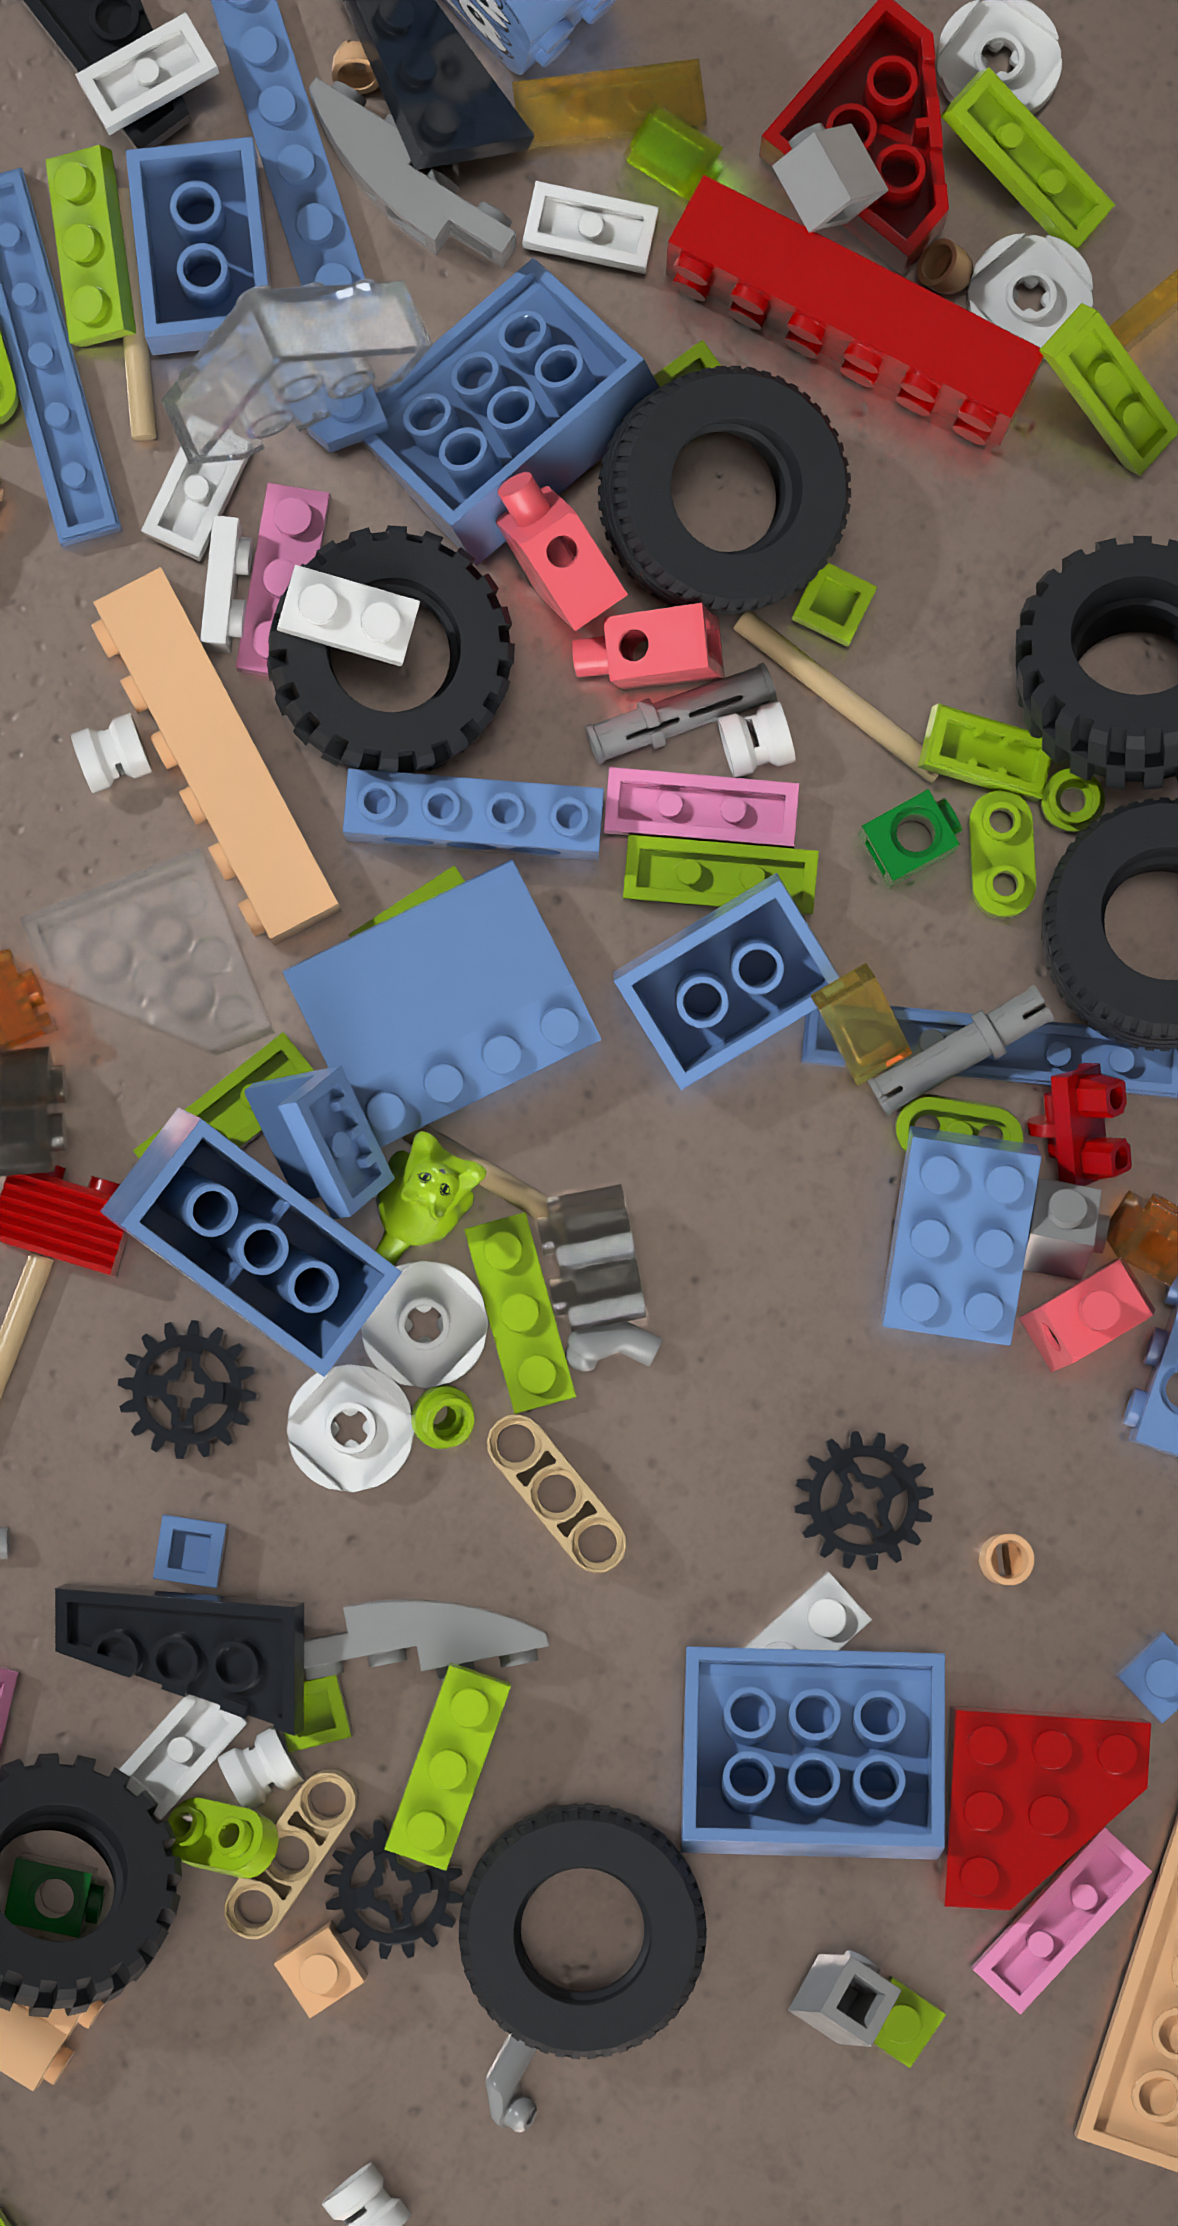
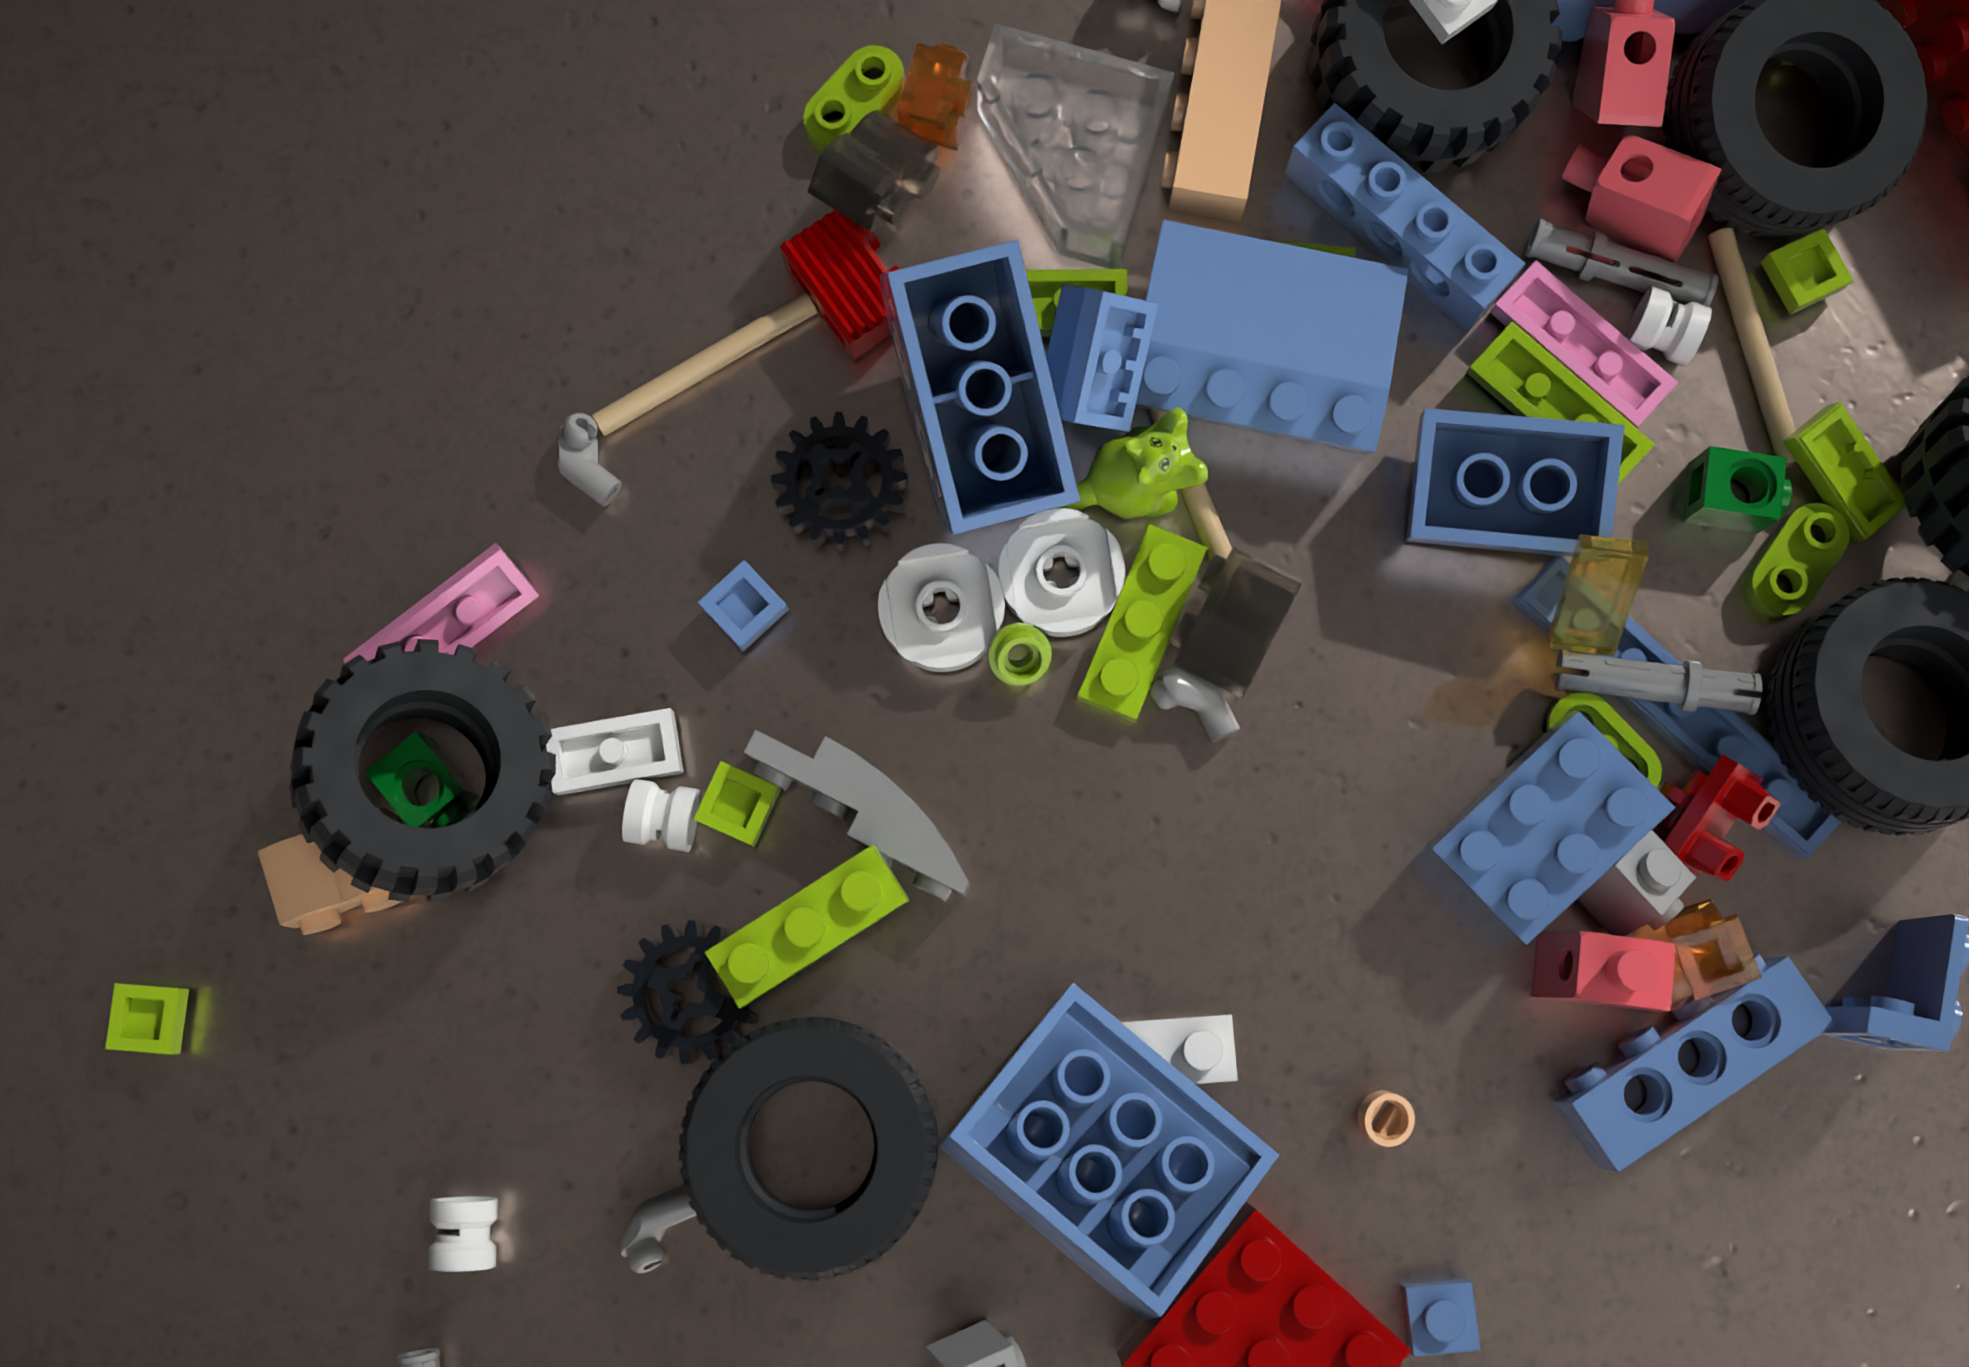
camera: 40 degrees right, 5 degrees down
black wing [55,1584,304,1736] -> none
lime plate [167,1797,279,1879] -> none
tan beam [224,1768,358,1939] -> none
light nougat brick [274,1919,368,2018] -> none
tan beam [487,1414,626,1573] -> none
black gear [793,1431,934,1571] -> none
lime plate [1041,768,1105,832] -> none

